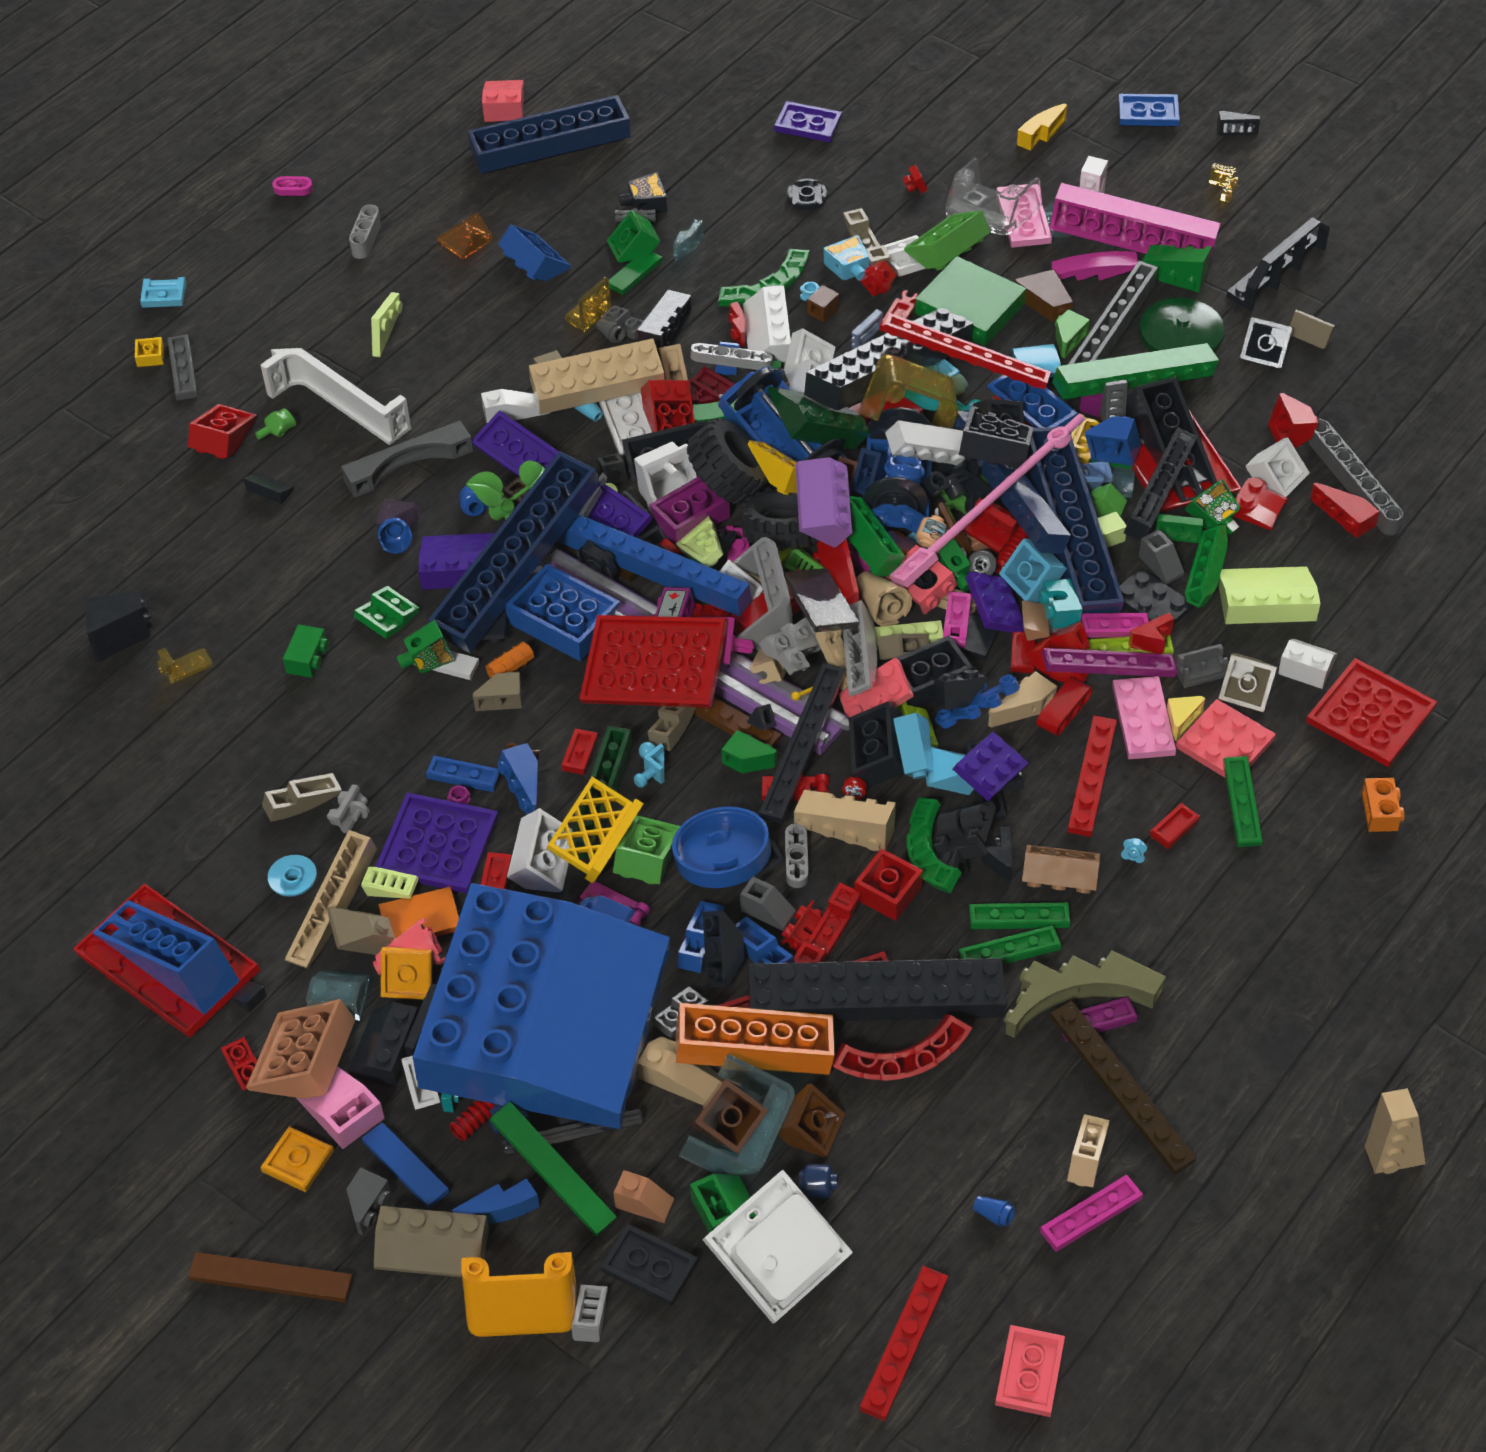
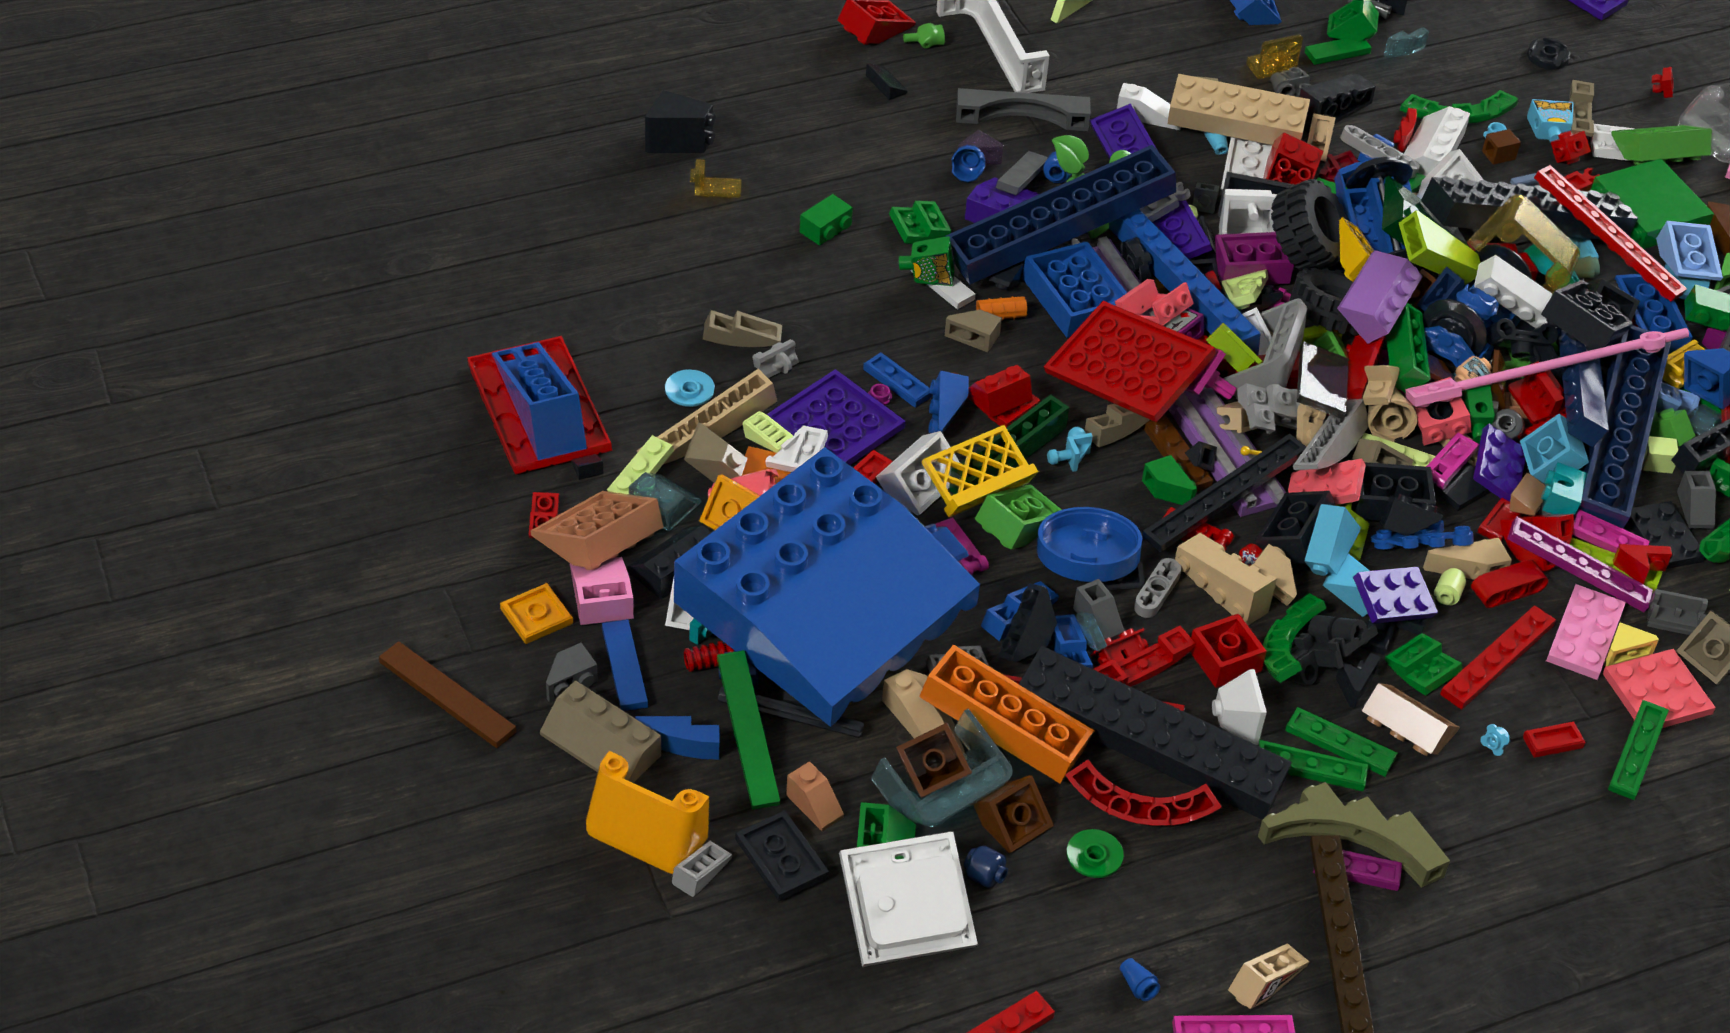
camera: 25 degrees right, 5 degrees down
none -> yellowish green plate [607,435,674,496]
none -> white wing [765,426,828,472]
none -> red slope [968,365,1033,418]
none -> dark grey tile [996,151,1048,195]
none -> green dish [1066,829,1124,878]
none -> clear light blue slope [1076,612,1107,651]
none -> coral panel [1115,279,1194,325]
none -> lime panel [1206,323,1263,372]
none -> white slope [1212,669,1267,746]
none -> tan slope [1253,544,1297,606]
none -> tan slope [1363,365,1400,405]
none -> green slope [1385,633,1462,696]
none -> lime slope [1399,210,1481,285]
none -> yellowish green brick [1434,568,1466,605]
none -> light blue slope [1656,221,1723,281]

